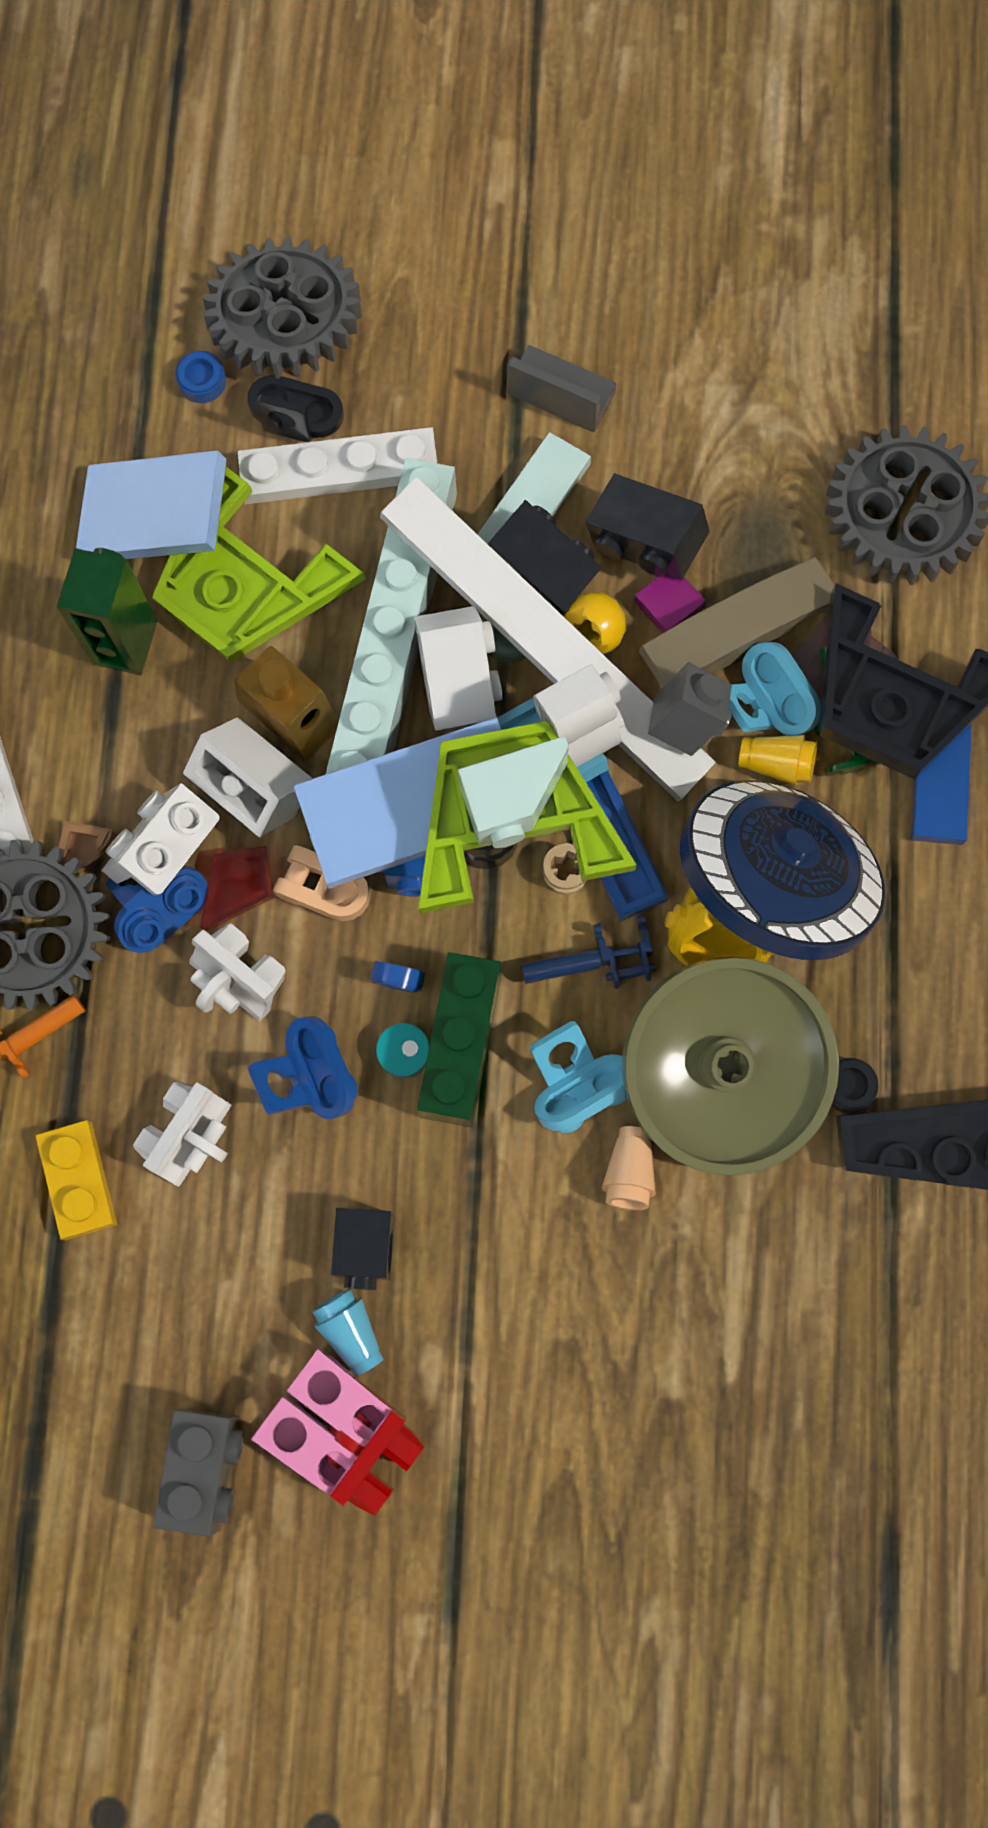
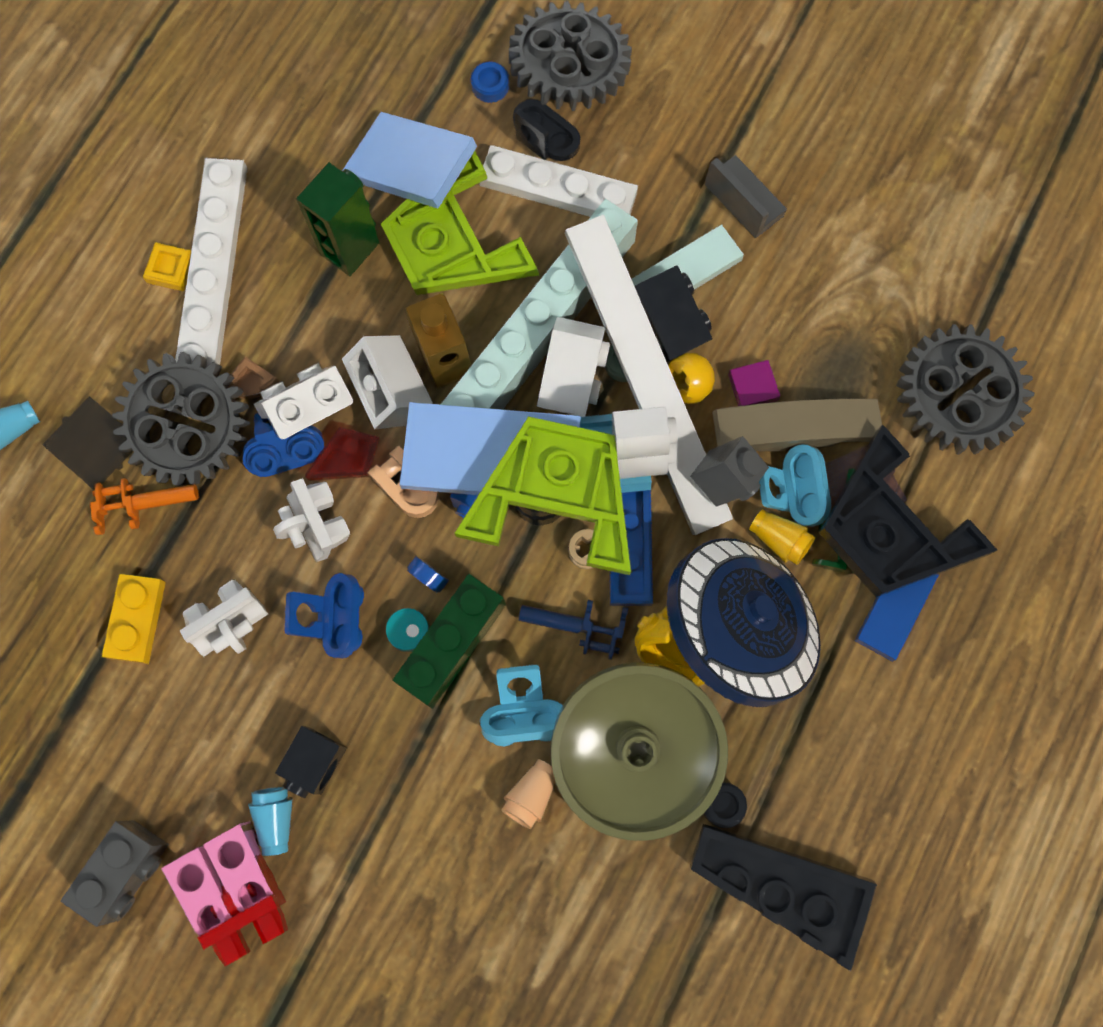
camera: 20 degrees right, 0 degrees up
light aqua slope [458,736,569,848] -> none
black brick [585,473,710,581] -> none

